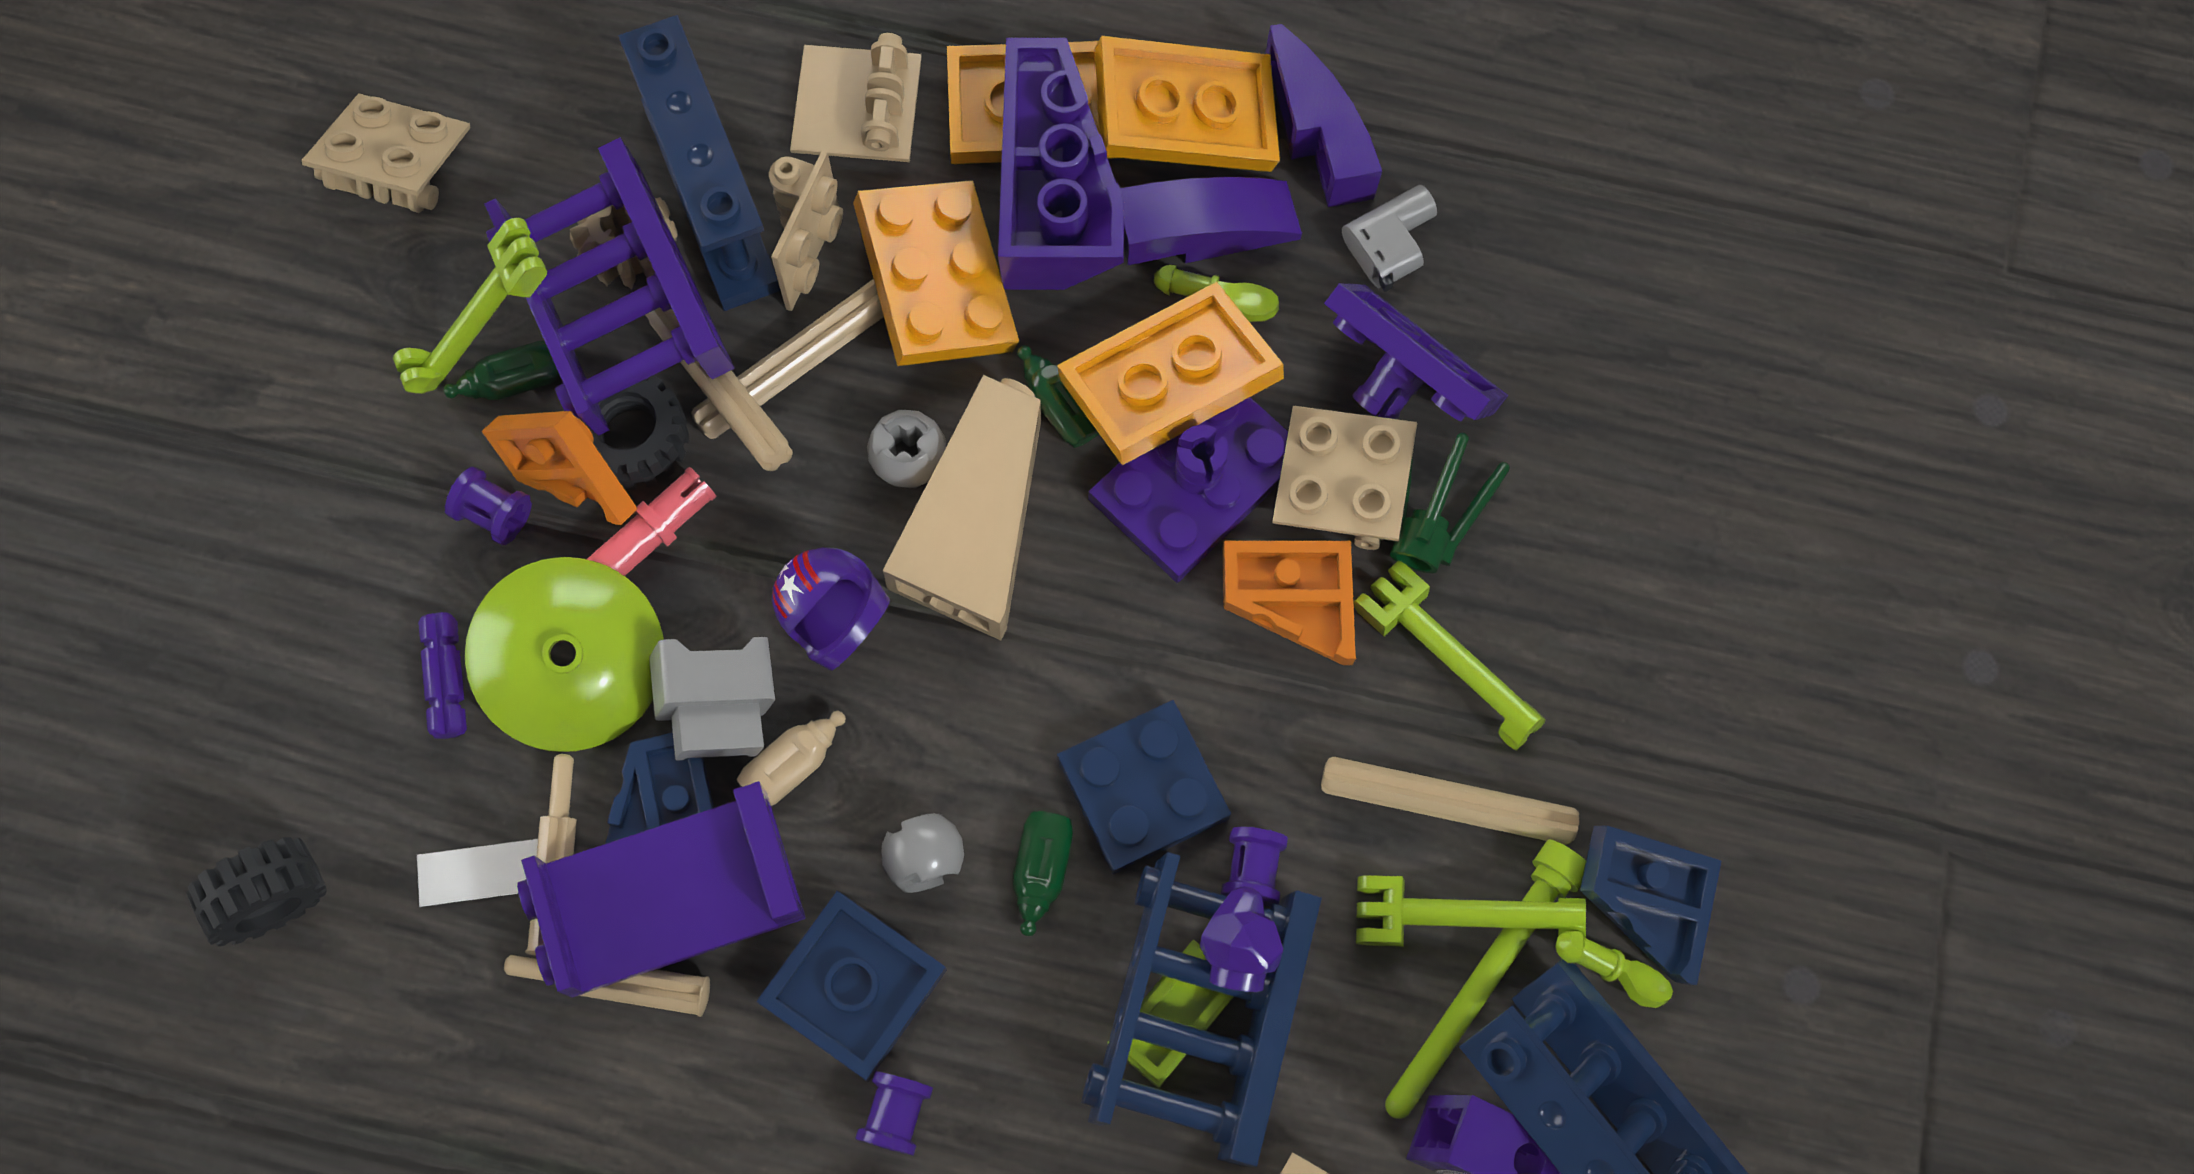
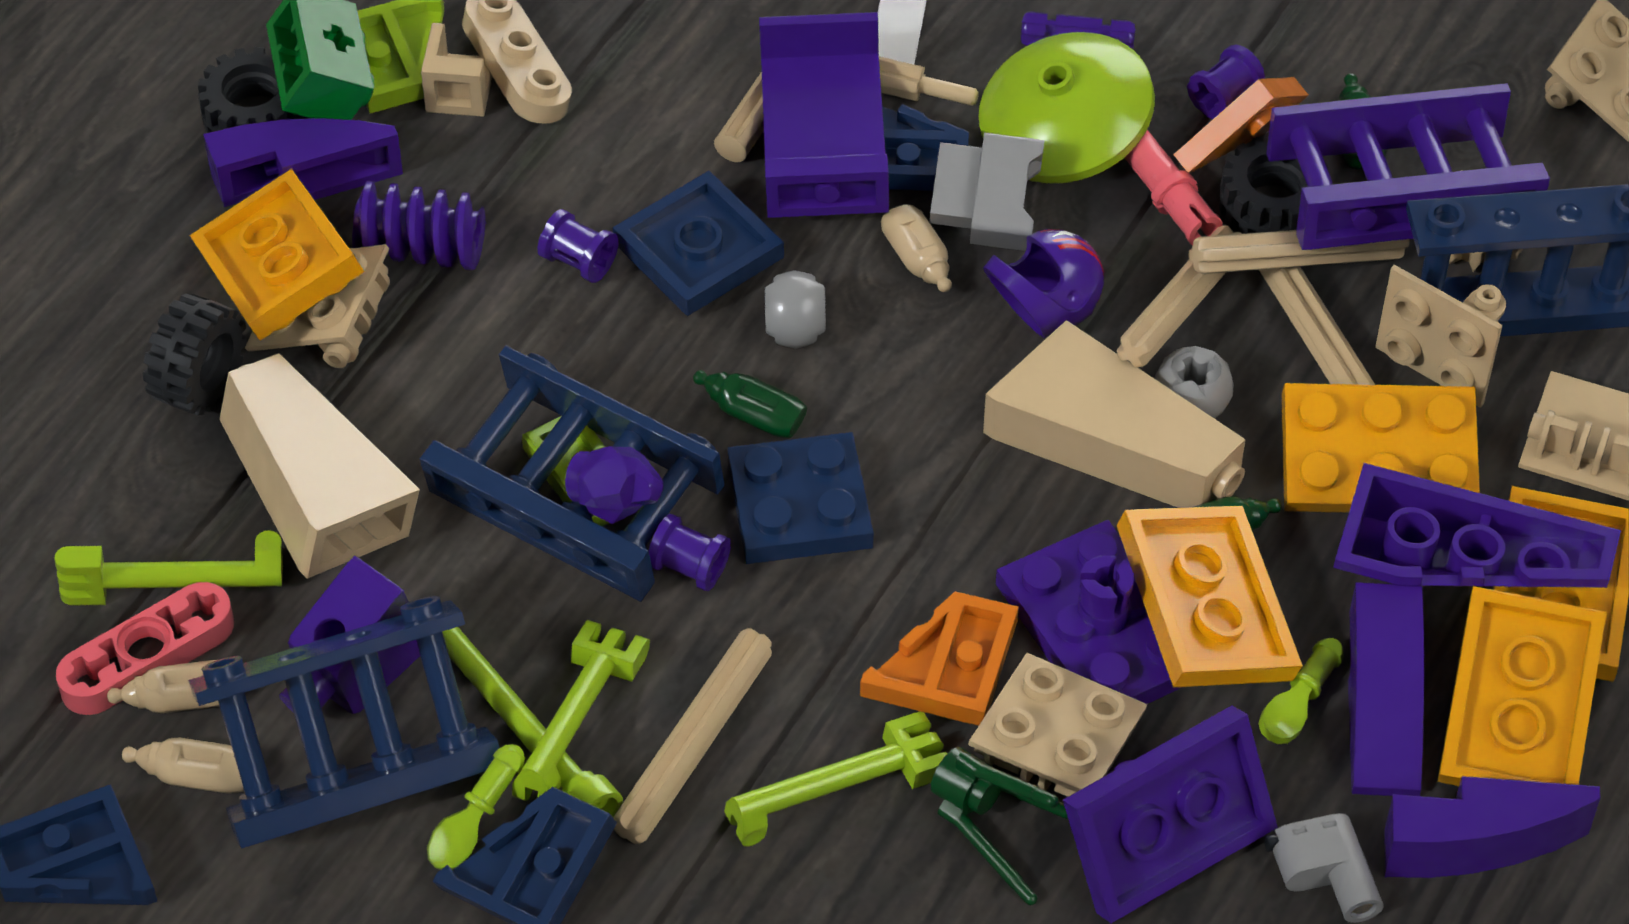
camera: 110 degrees right, 20 degrees down
lime hinge [393,218,547,394] -> none
none -> tan axle [1117,226,1242,367]

